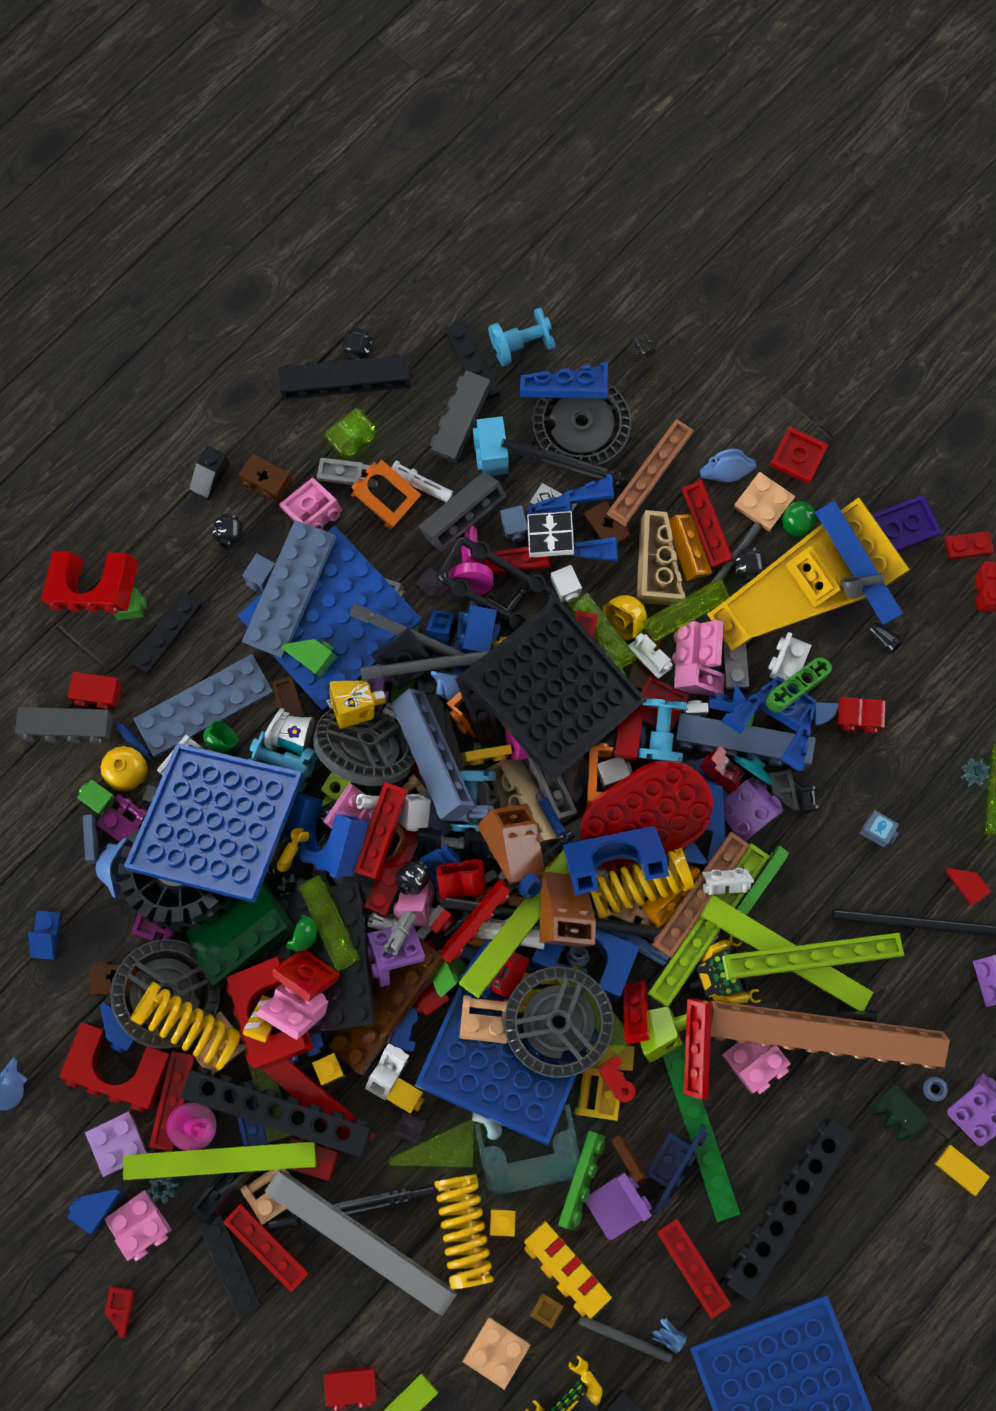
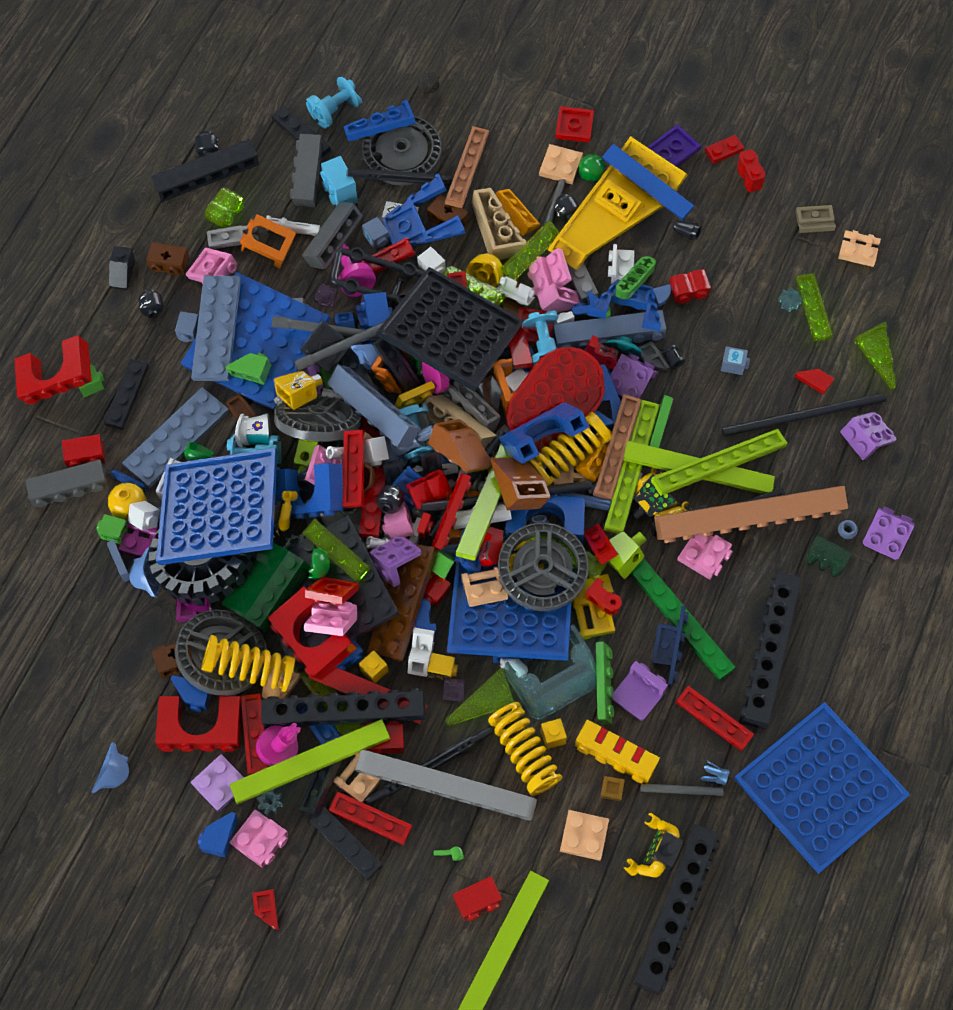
camera: 20 degrees left, 10 degrees down
blue slope [28,911,62,960] -> none
yellow tile [243,995,274,1043] -> none
light grey axle [384,910,416,955] -> none
blue tile [518,874,542,899] -> none
black tile [527,511,574,558] -> none
blue piece [536,791,568,843] -> none
reddish brown tile [612,1135,649,1184] -> none
red plate [682,480,734,569] -> none
red plate [684,998,712,1099] -> none
medium blue hat [699,449,757,482] -> none
white hinge [702,868,754,895] -> none
dark grey bar [841,573,884,598] -> none
yellow tile [935,1145,990,1196] -> none
none -> white brick [128,501,160,530]
none -> bright green hand [434,847,464,861]

